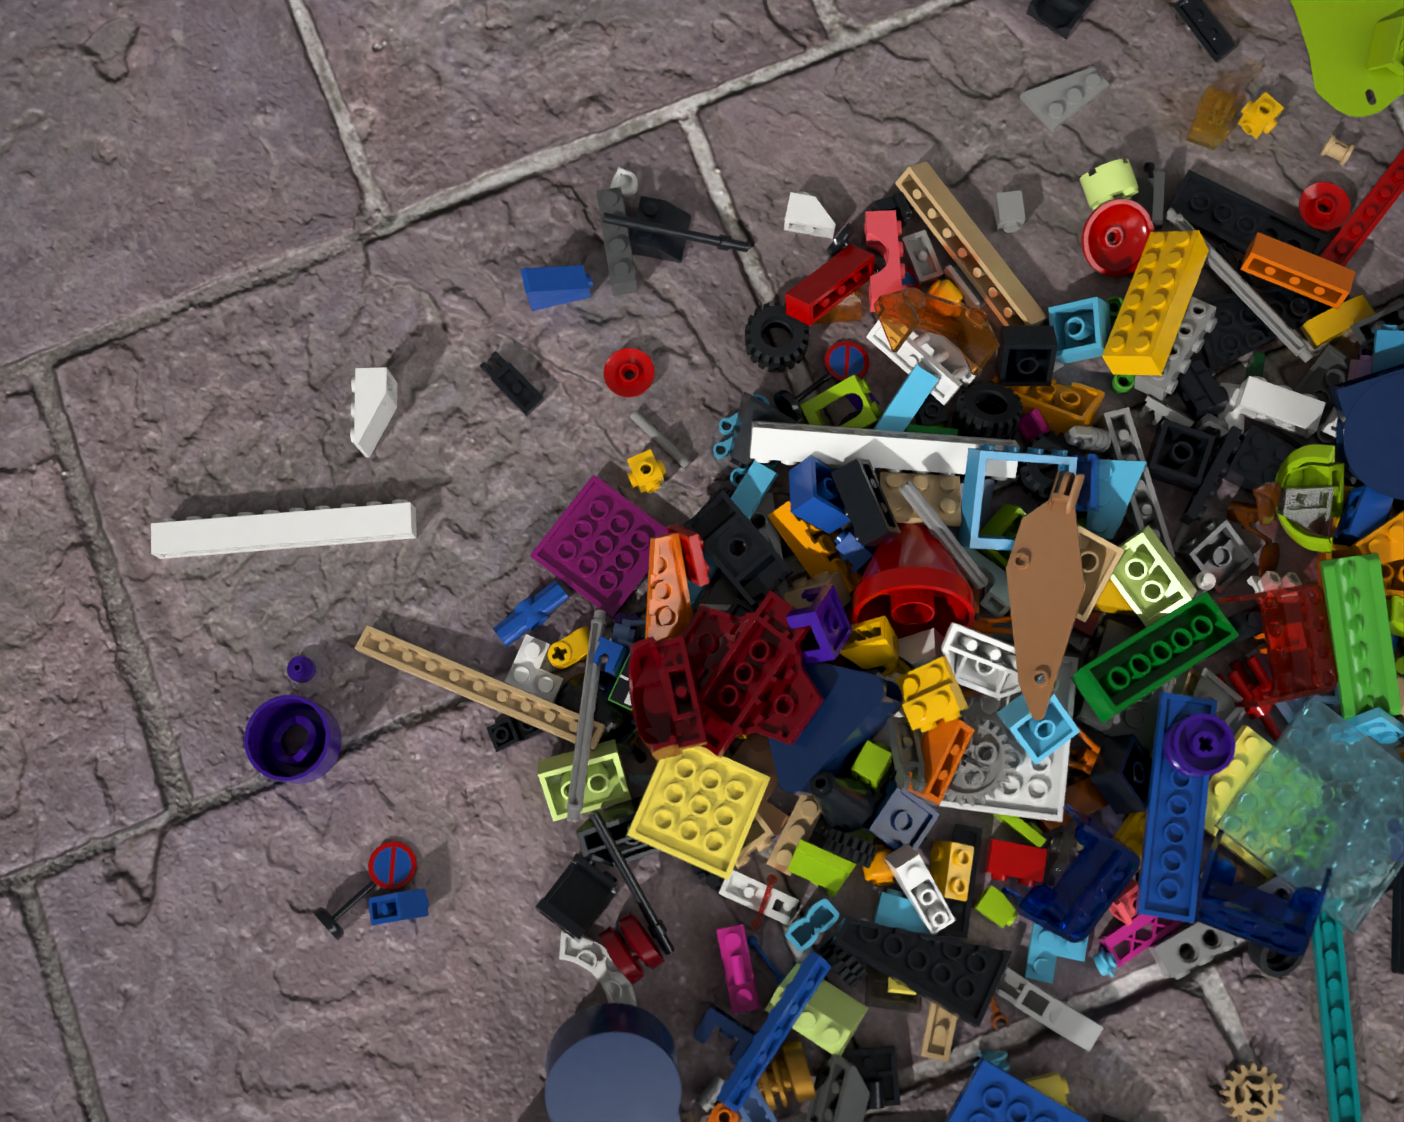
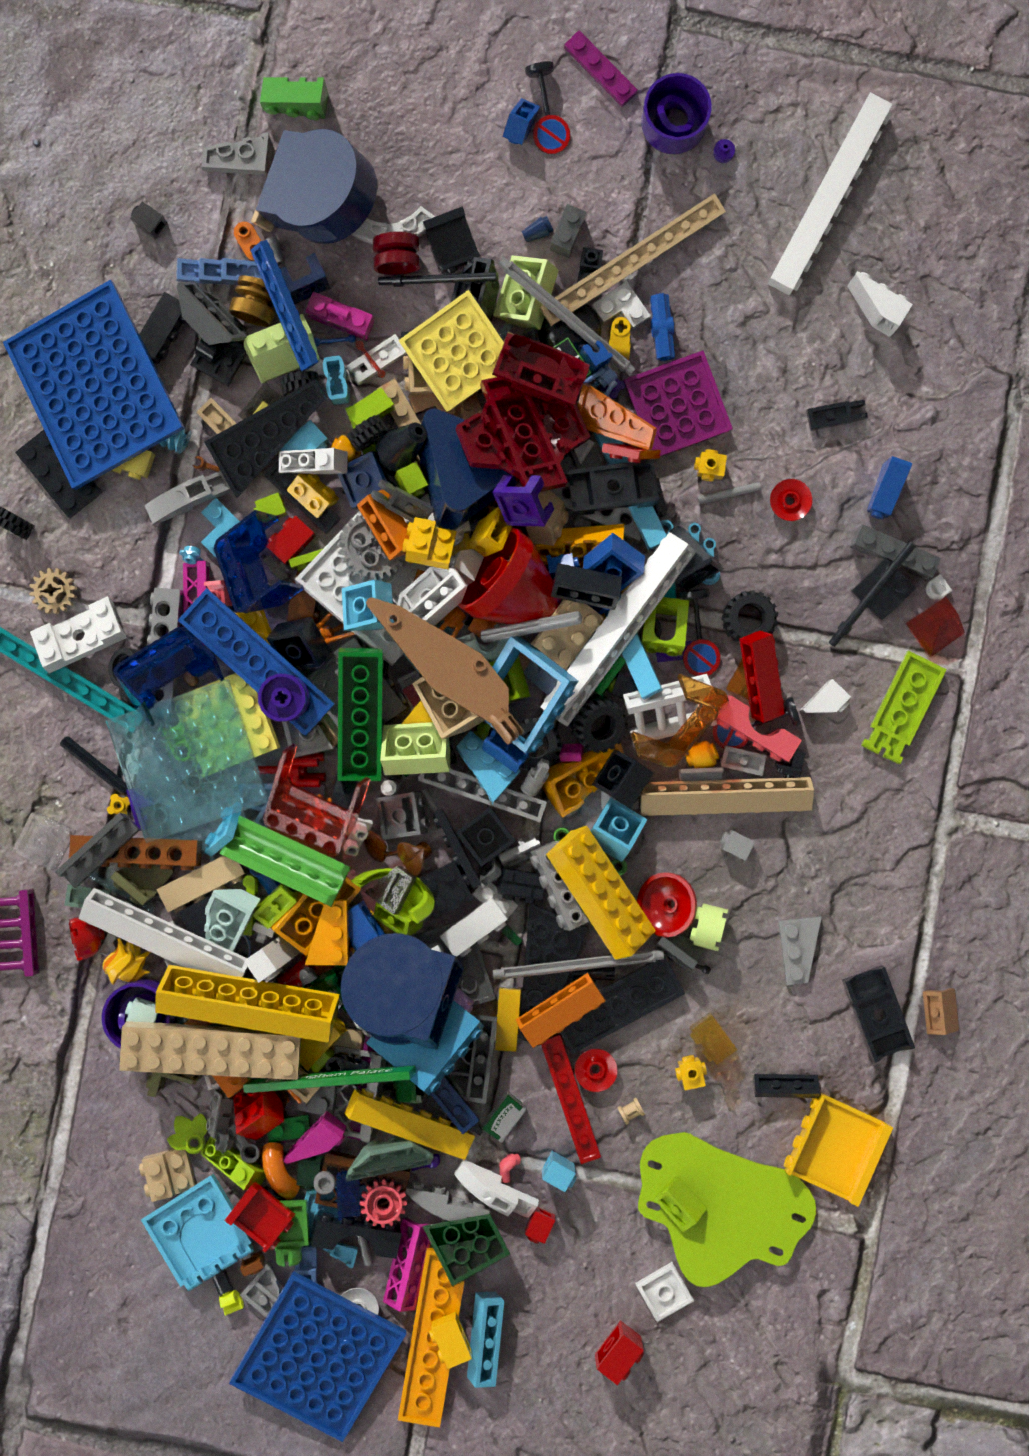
camera: 120 degrees right, 10 degrees up
none -> white piece [30,596,127,673]
none -> dark blue cone [521,215,554,243]
none -> dark grey brick [550,204,587,258]
none -> magenta plate [564,30,638,107]
none -> lime hinge [861,651,947,765]
none -> clear red slope [905,596,965,657]

